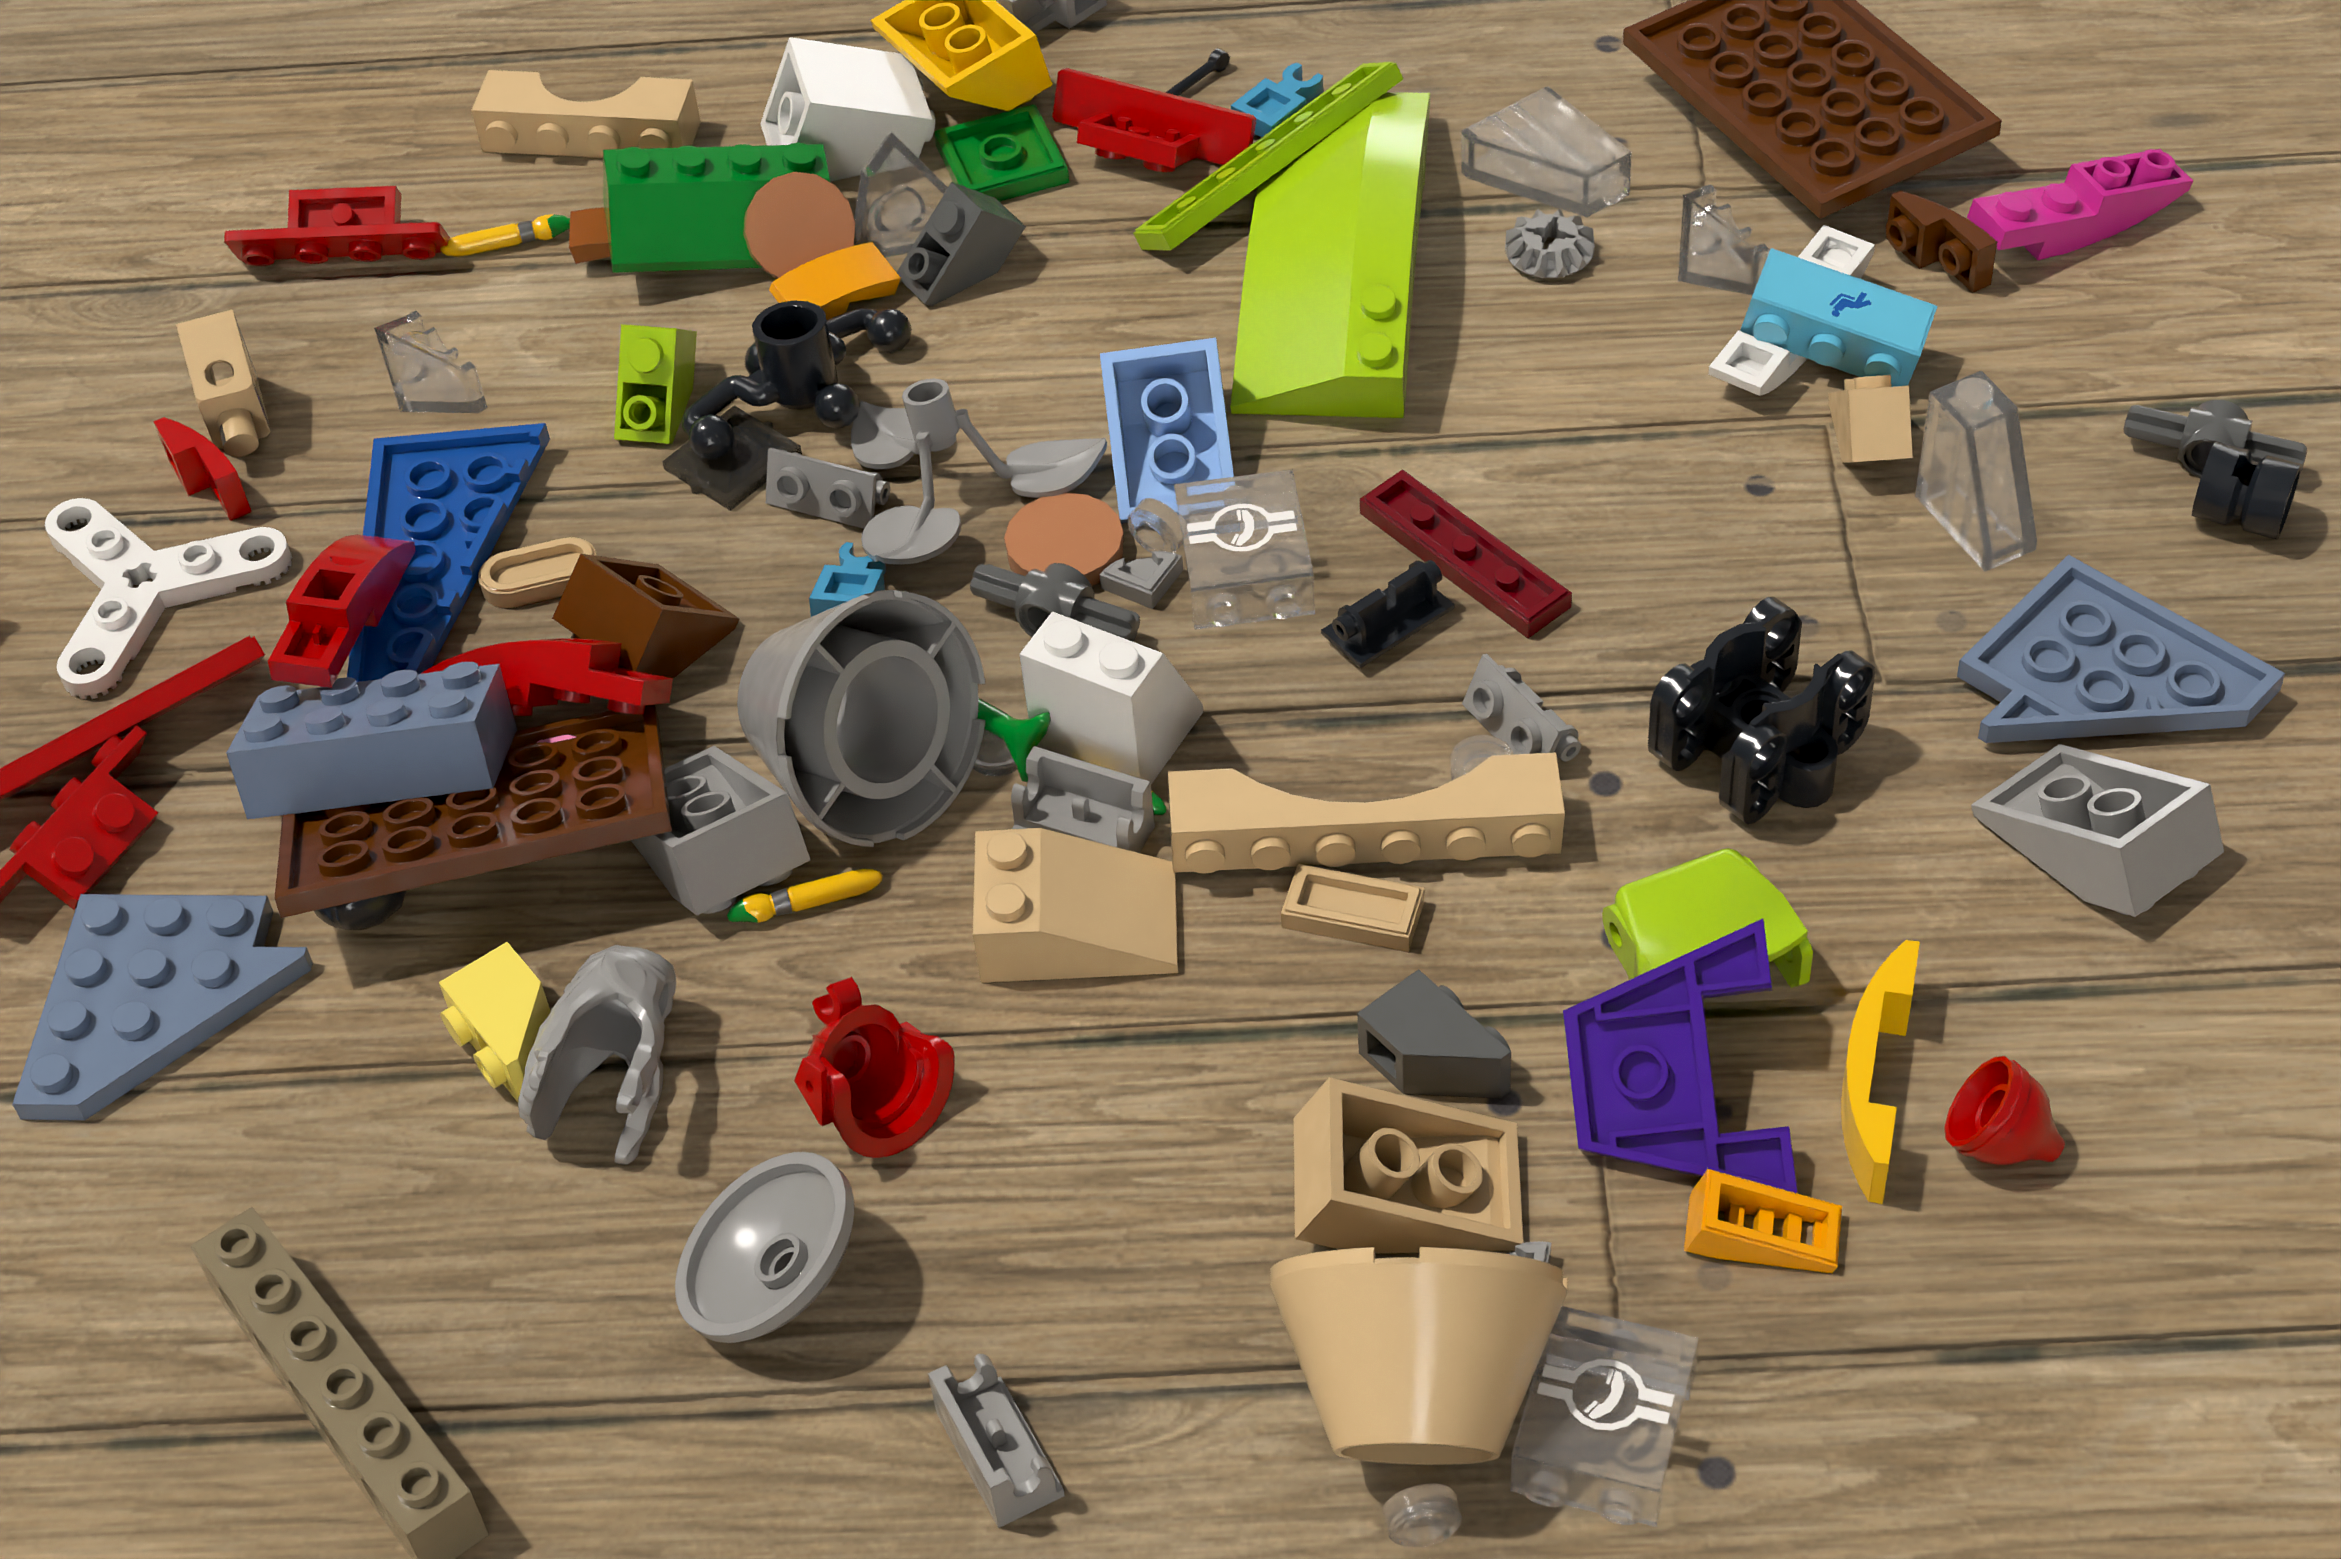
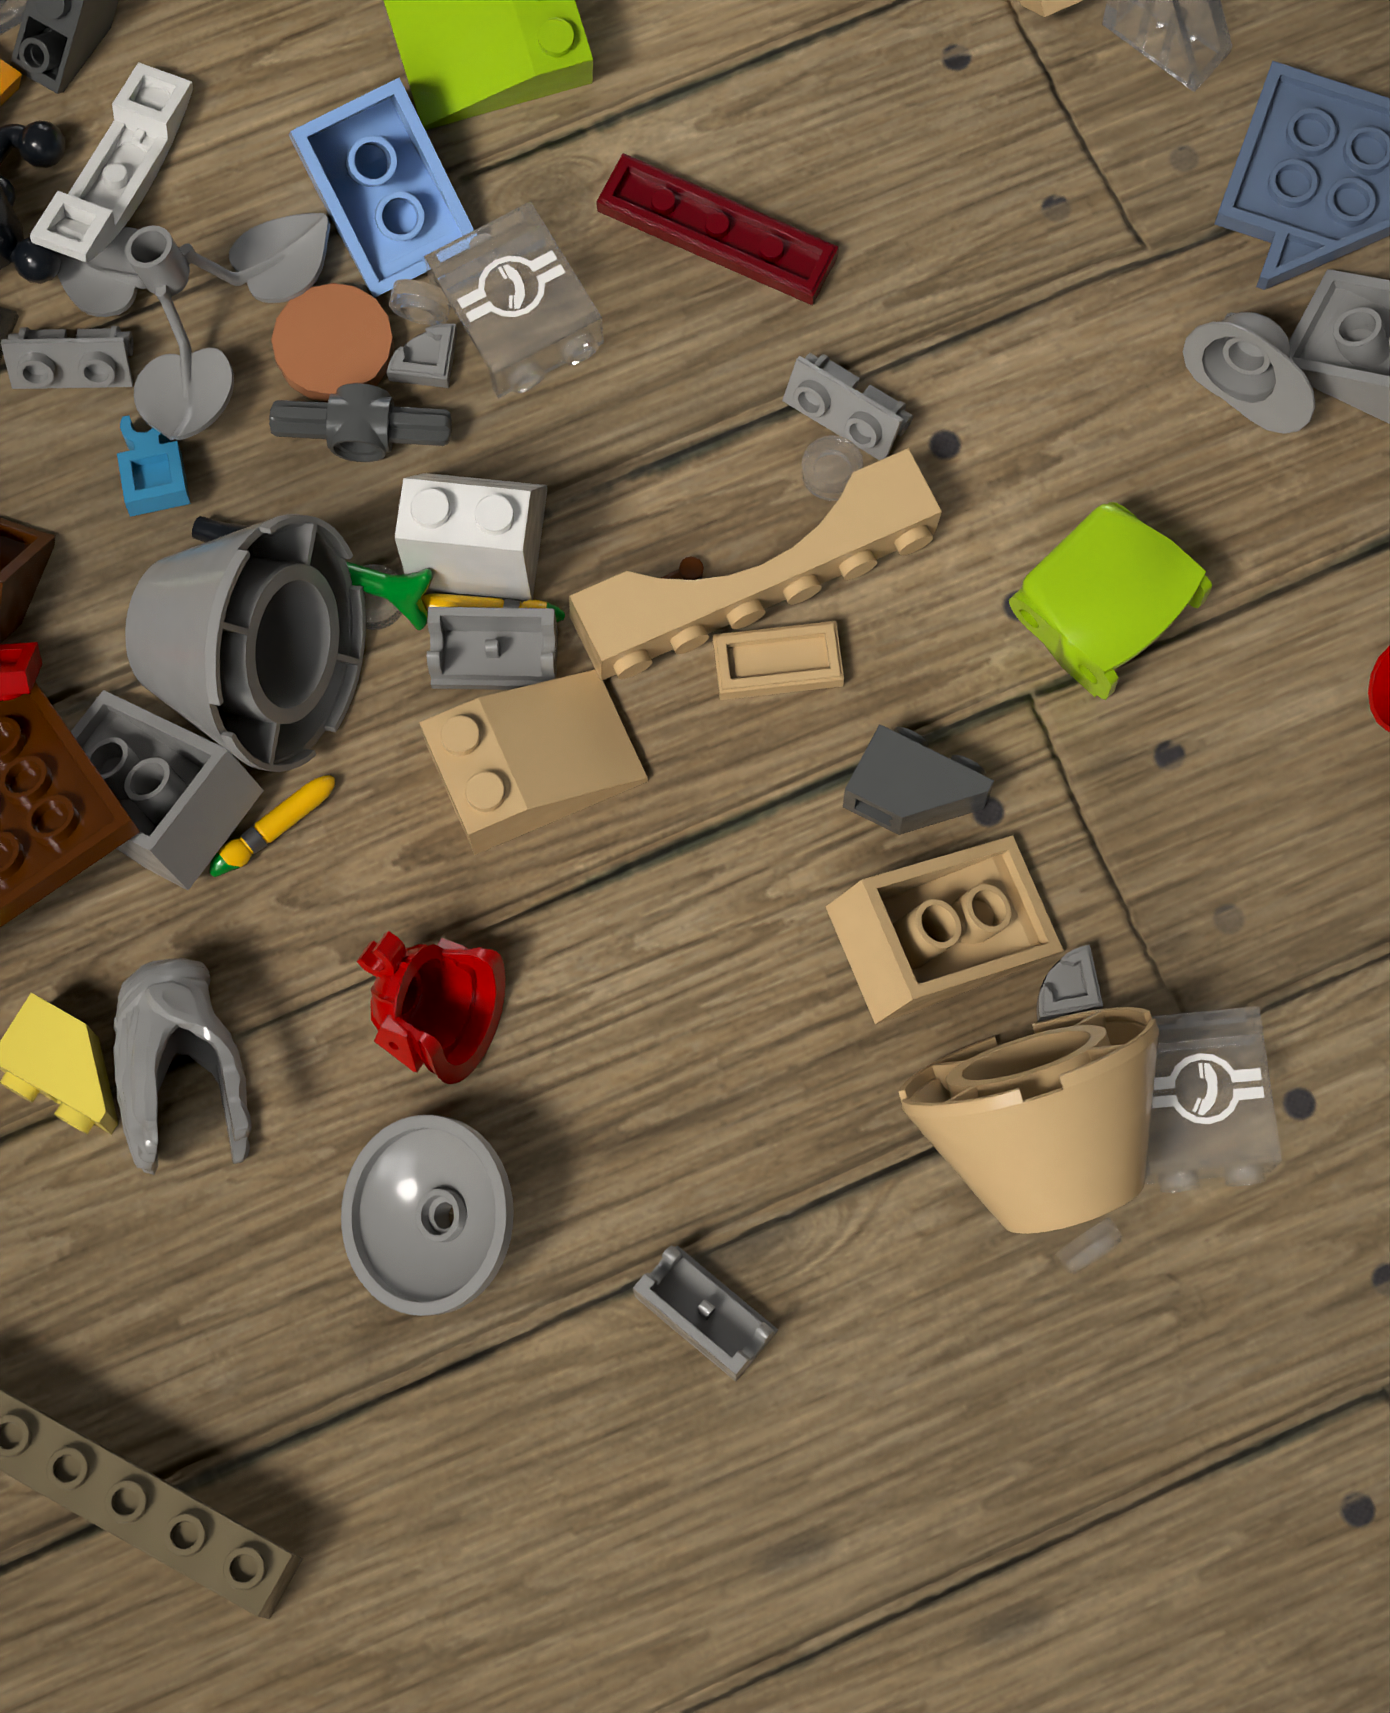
camera: 25 degrees left, 25 degrees up
black hinge [1321,560,1455,668] -> none
dark purple wing [1563,919,1798,1194] -> none
black piece [1648,596,1875,824] -> none
light orange slope [1684,1169,1842,1274] -> none
yellow slope [1841,940,1920,1204] -> none
none -> white slope [30,62,193,263]
none -> light grey piece [1182,312,1316,434]

